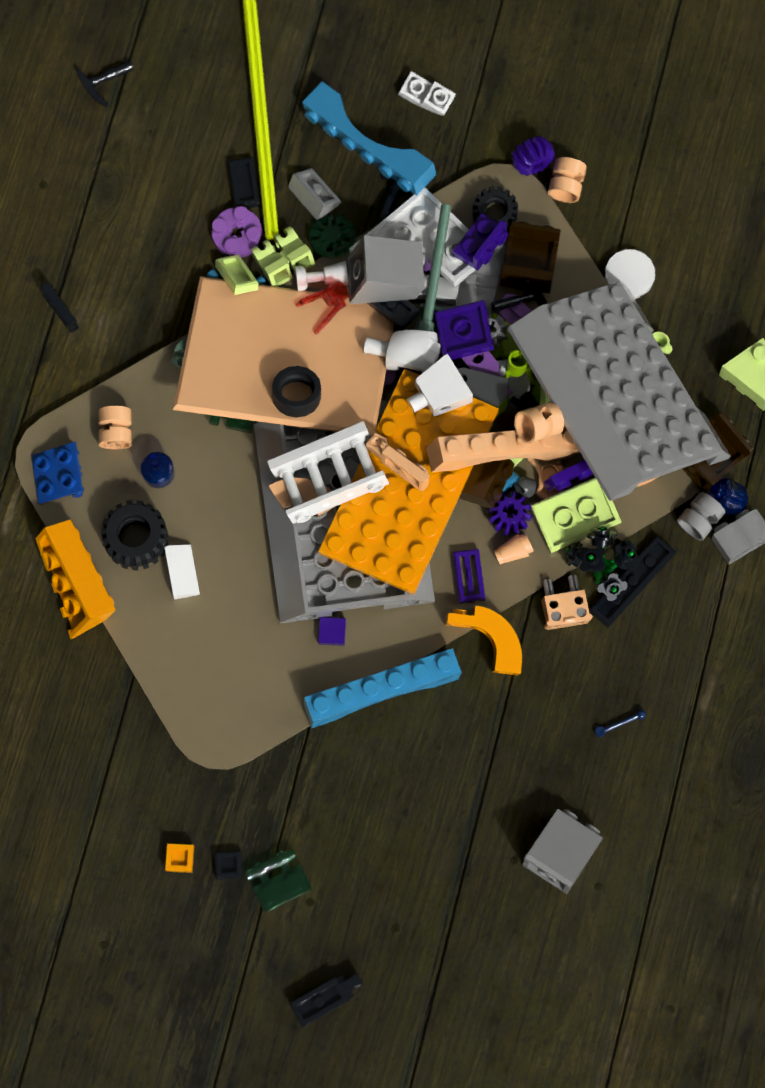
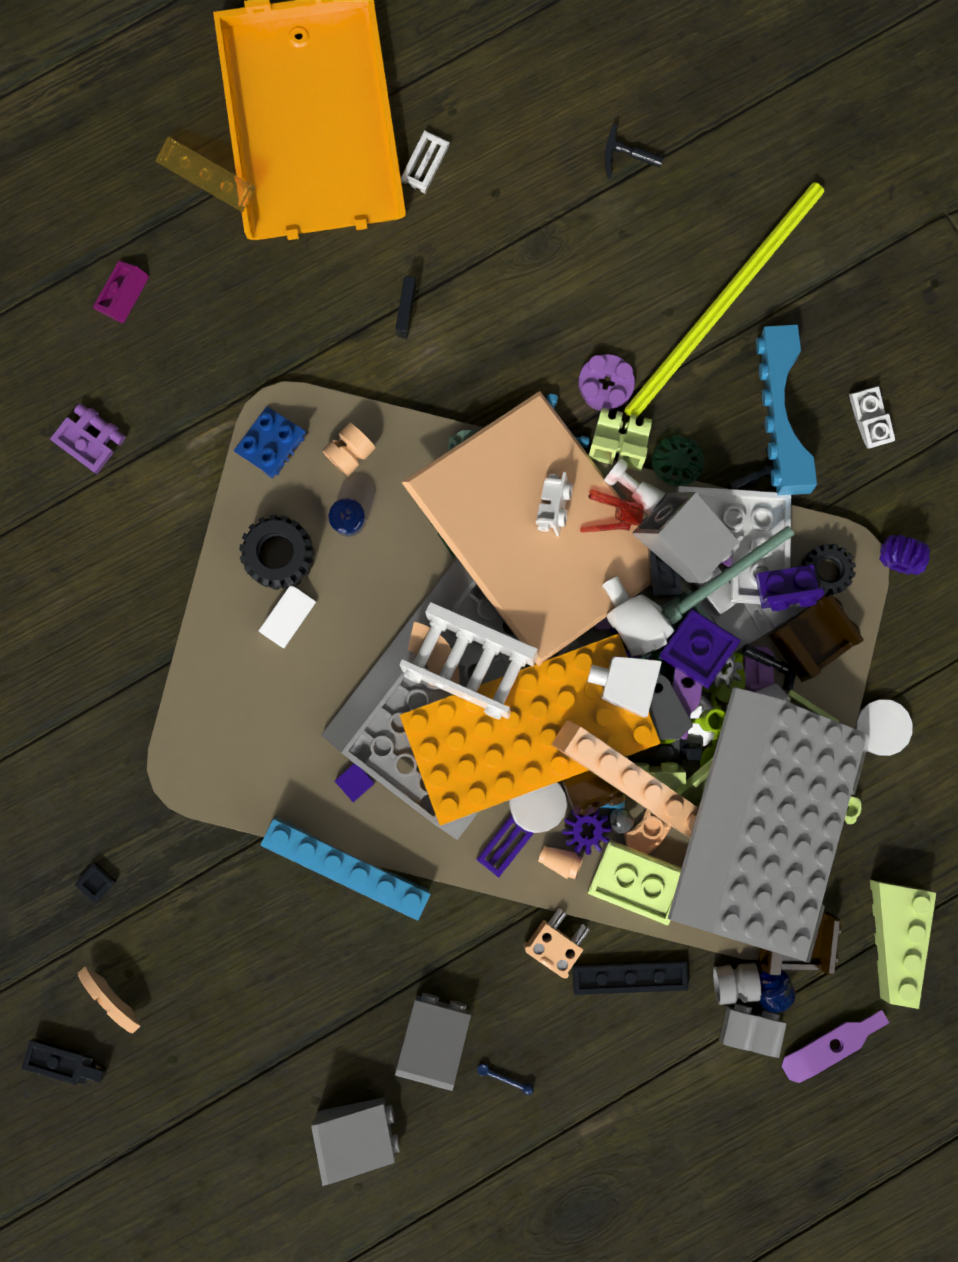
camera: 40 degrees right, 10 degrees up
light orange wedge [35,519,116,639] -> none
light orange plate [165,844,194,873] -> none
yellowish green tile [215,255,258,295] -> none
black tile [228,157,260,209] -> none
clear green plate [245,848,312,913] -> none
black tyre [272,366,321,418] -> none
light grey slope [288,168,341,219] -> none
light nougat hinge [366,433,430,492] -> none
light orange arch [445,605,522,676] -> none
light nougat wheel [514,402,564,444] -> none
dark purple plate [543,460,593,492] -> none
light nougat wheel [548,157,587,203] -> none
black plant [564,526,640,601] -> none
none -> light nougat tile [78,966,140,1033]
none -> light grey slope [395,993,471,1091]
none -> white tile [509,782,567,833]
none -> white hinge [536,472,573,536]

